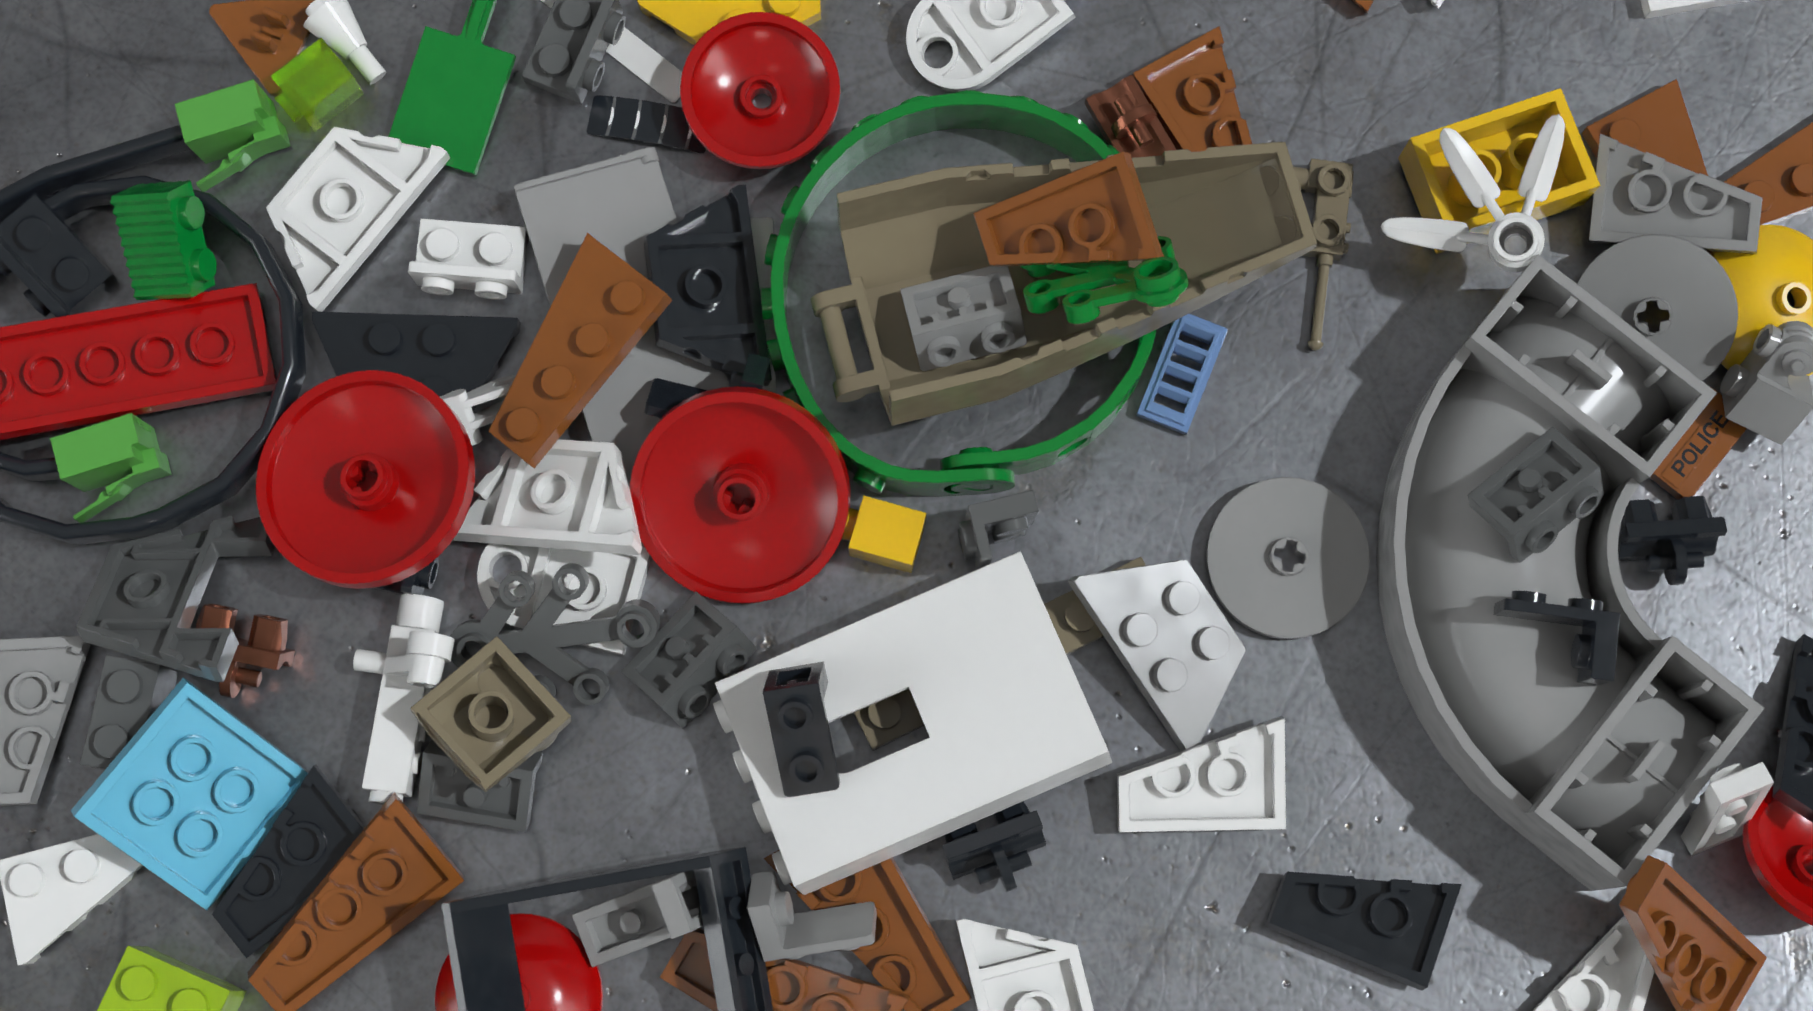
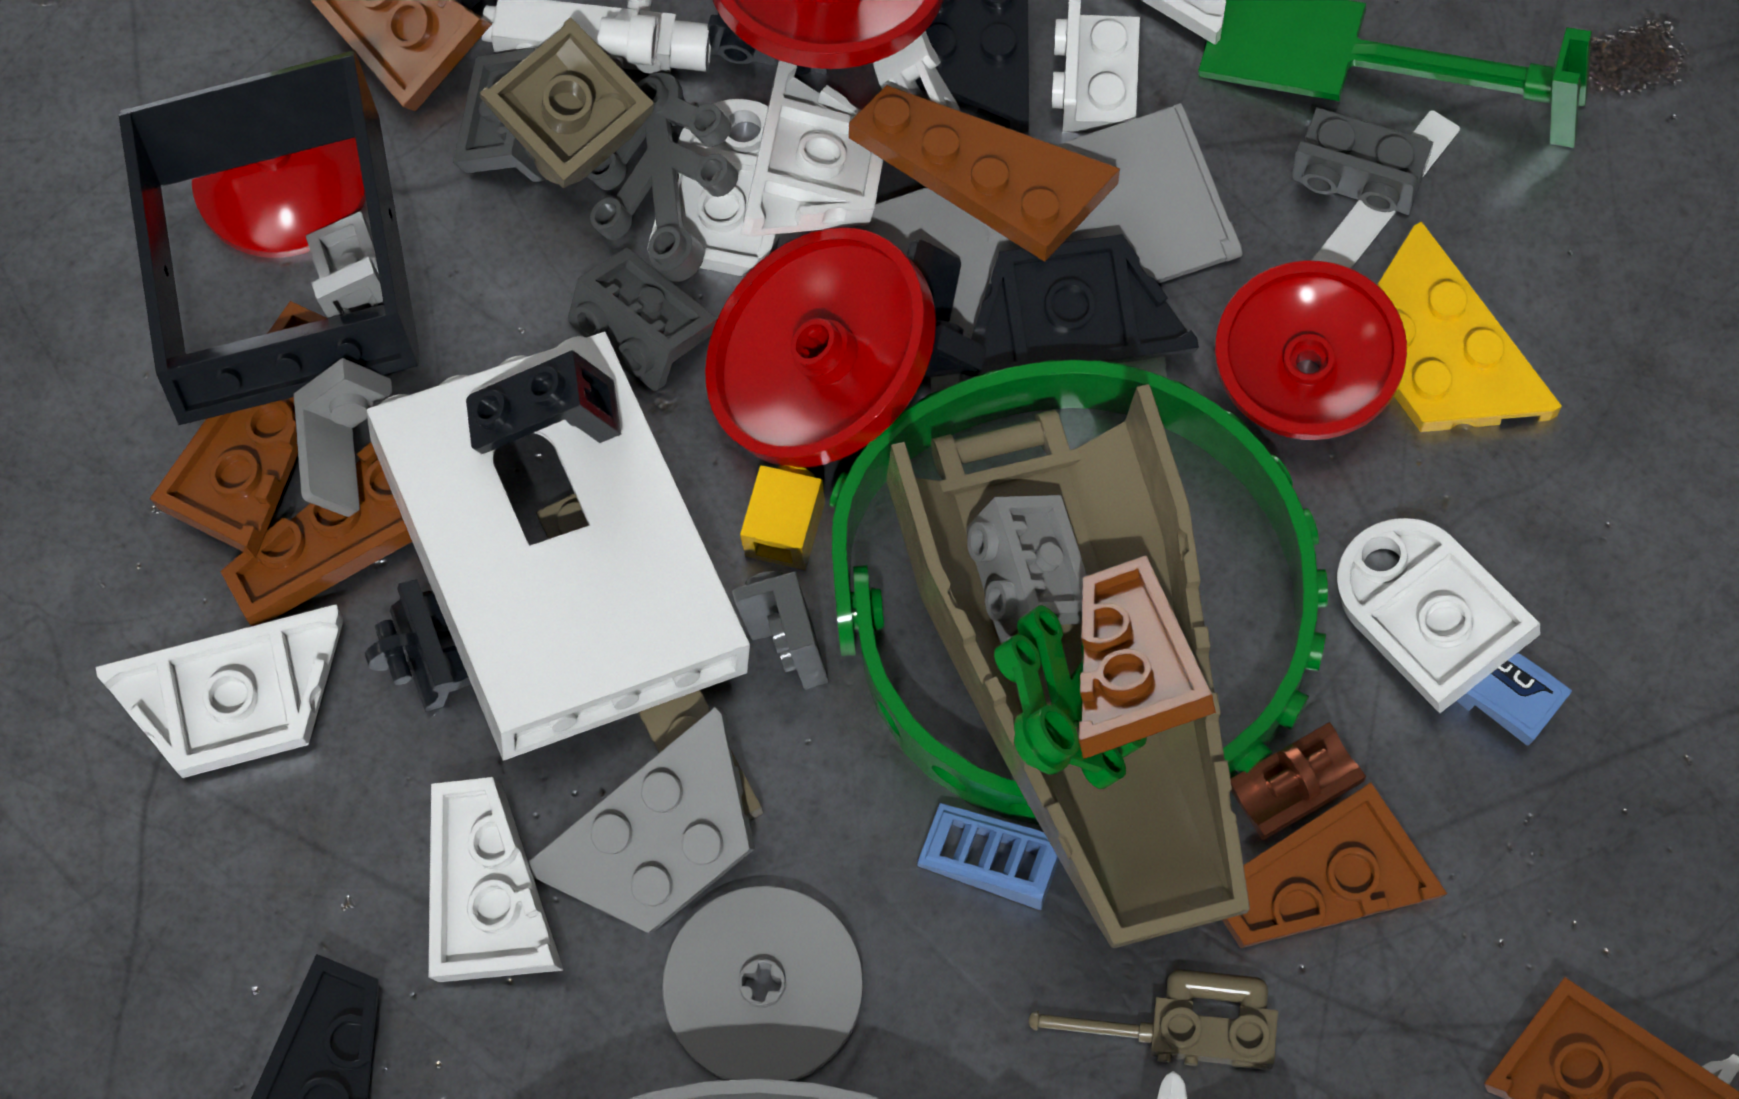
camera: 95 degrees right, 10 degrees down
black sticker [587,95,706,154] -> none

